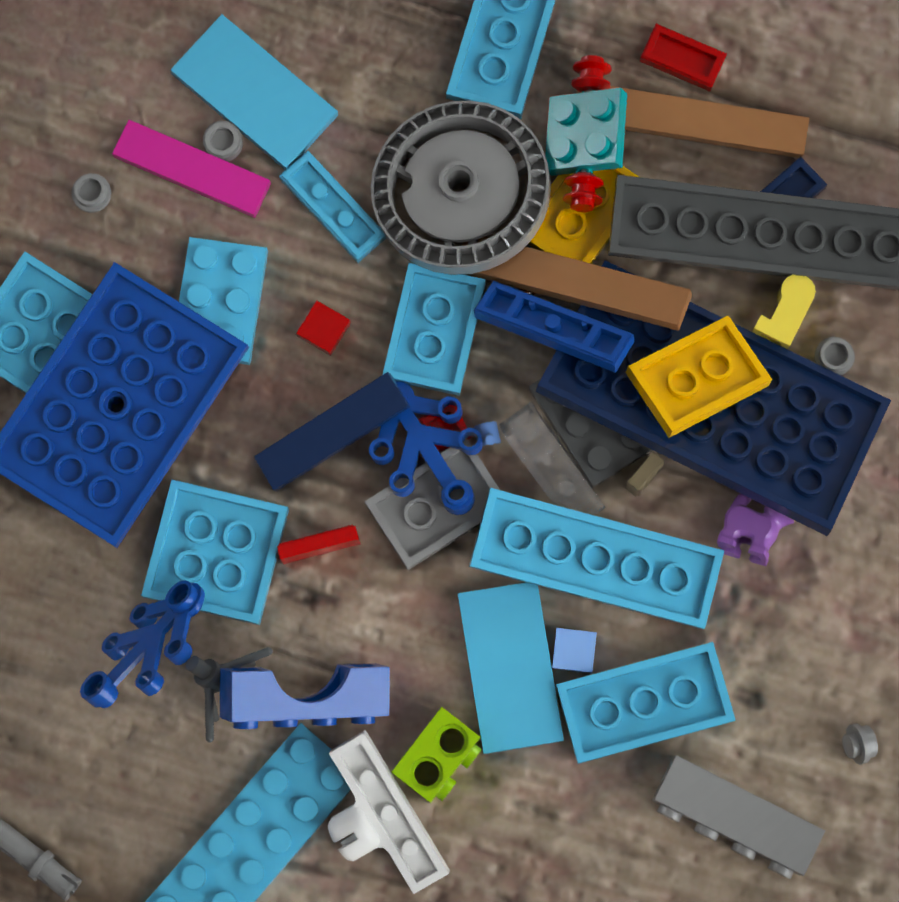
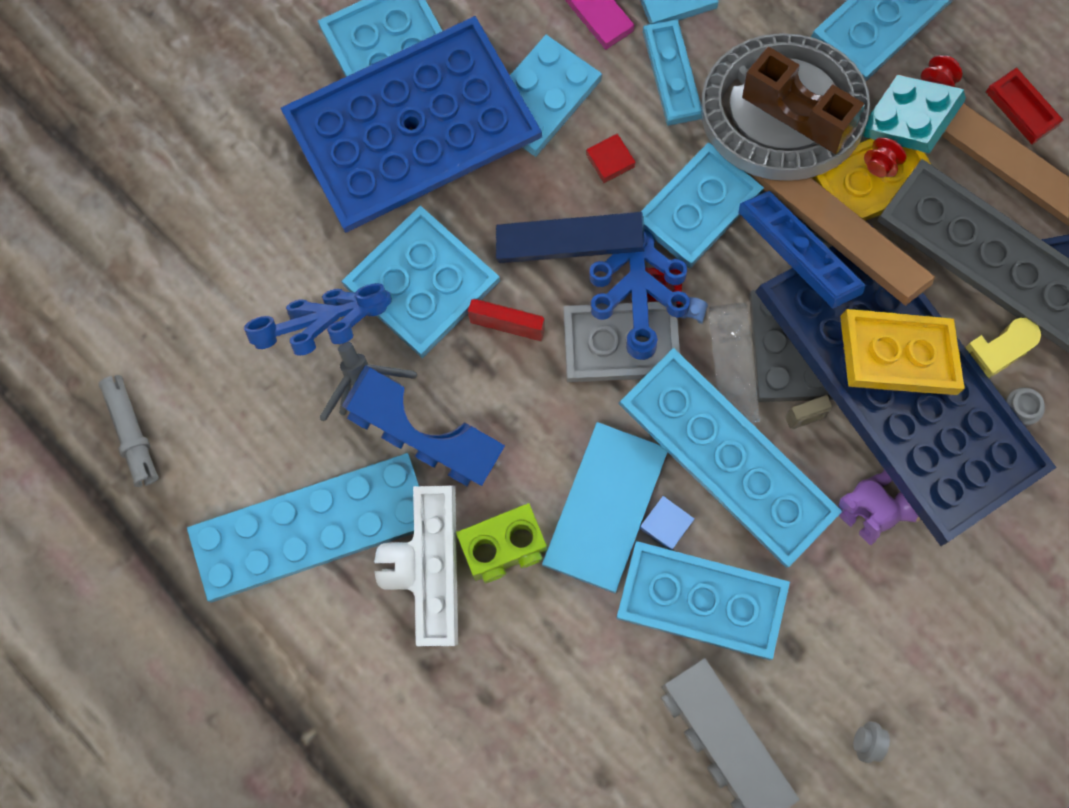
camera: 30 degrees right, 5 degrees down
none -> reddish brown arch [742,46,865,155]

